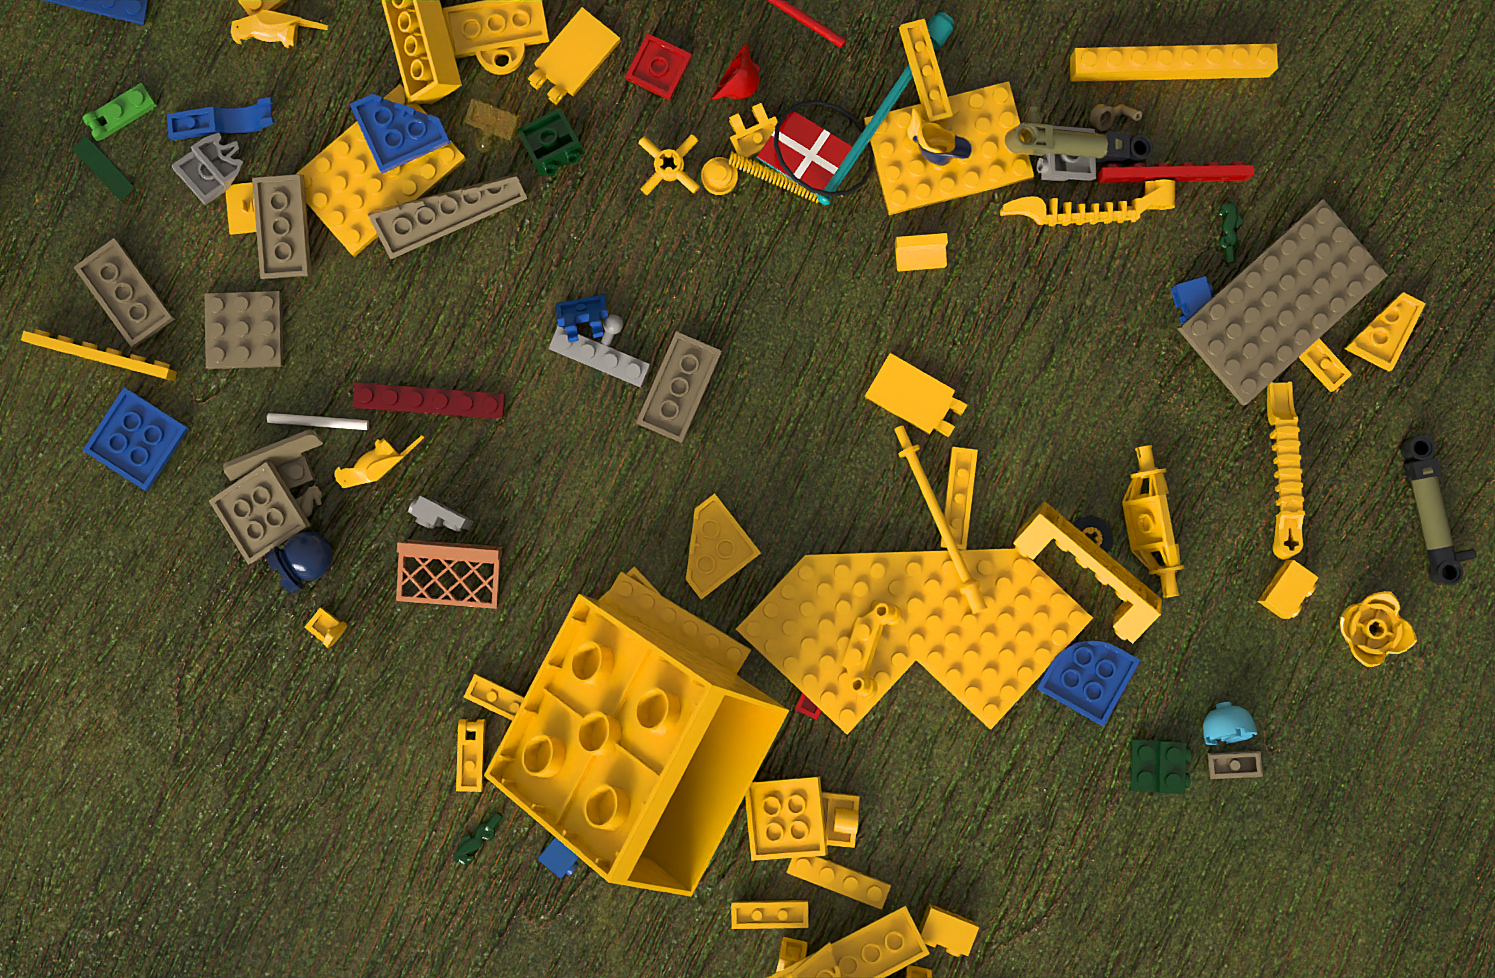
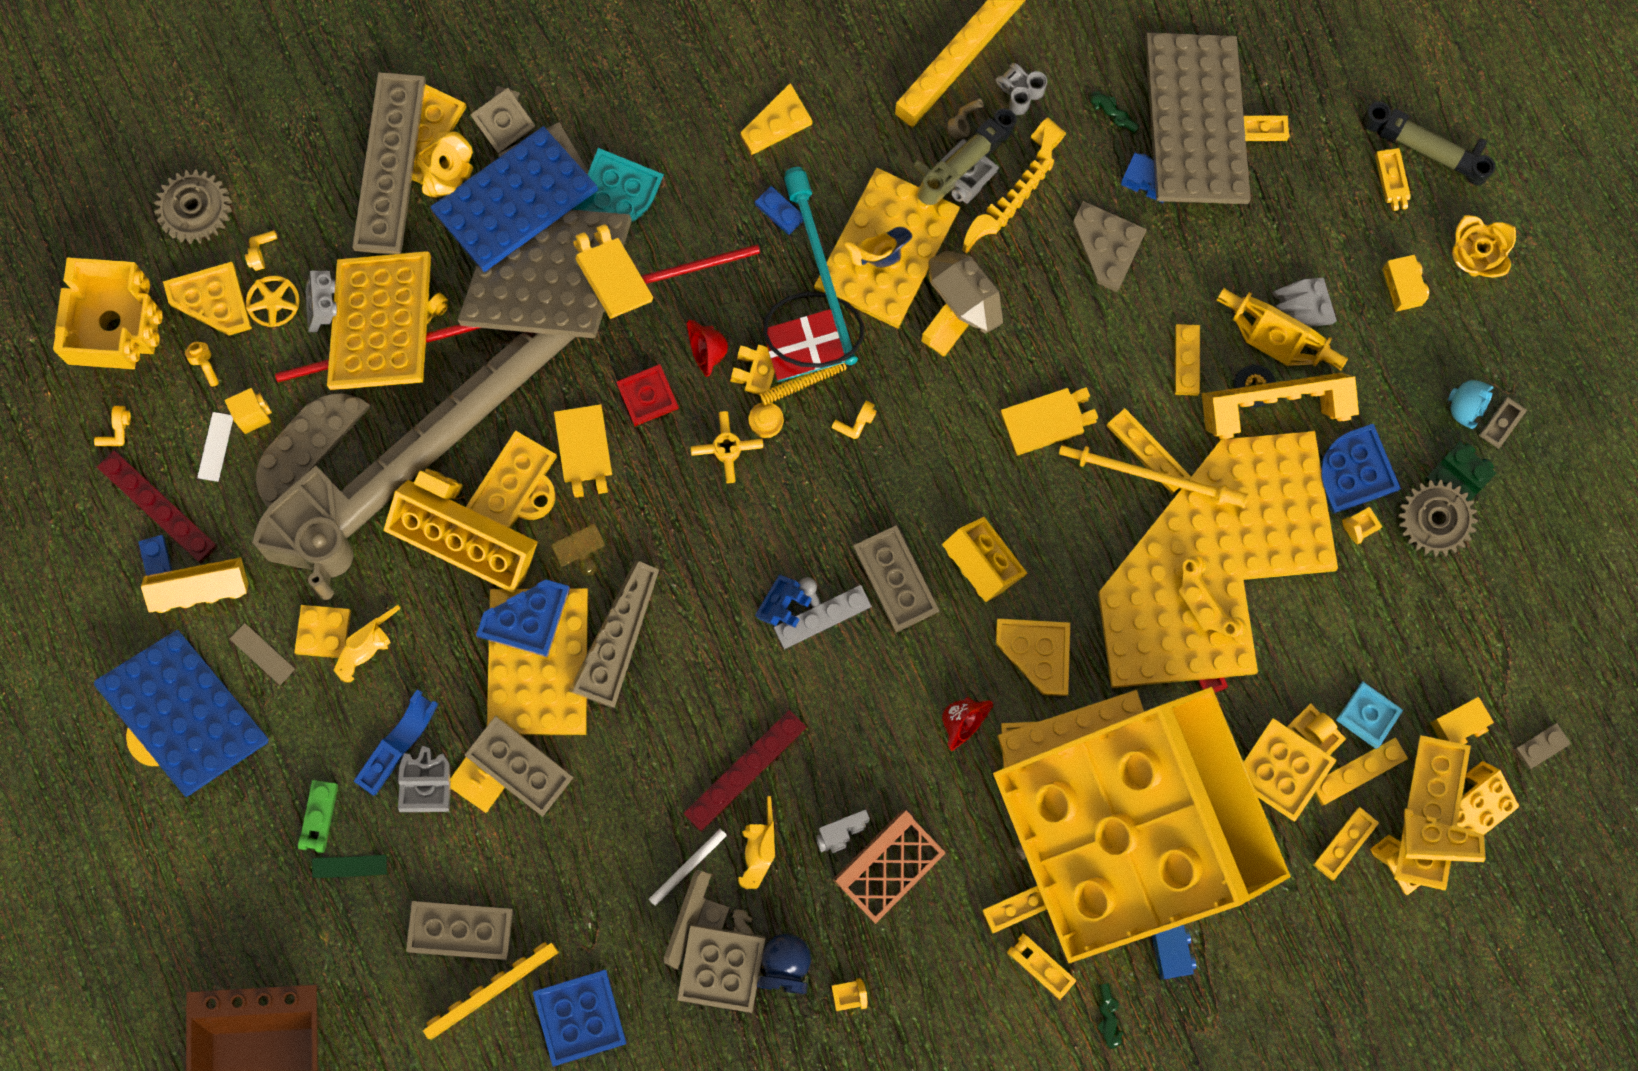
camera: 60 degrees left, 10 degrees down
dark tan plate [204,291,283,369] -> none
dark green plate [516,107,585,176] -> none
yellow plate [899,19,953,123] -> none
red plate [1098,161,1254,183] -> none
yellow piece [1267,382,1305,559] -> none
yellow wing [1344,292,1426,371] -> none
none -> blue plate [755,186,804,235]
none -> yellow plate [831,400,877,439]
none -> dark tan wedge [928,251,1003,334]
none -> yellow slope [942,517,1028,602]
none -> red hat [942,697,993,751]
none -> light grey piece [996,63,1047,115]
none -> dark tan plate [1073,201,1147,292]
none -> yellow plate [1174,324,1200,396]
none -> light grey plate [1272,278,1337,328]
none -> medium azure tile [1336,681,1403,749]
none -> yellow tile [1342,507,1382,545]
none -> yellow hinge [1375,148,1410,211]
none -> dark tan gear [1397,480,1478,558]

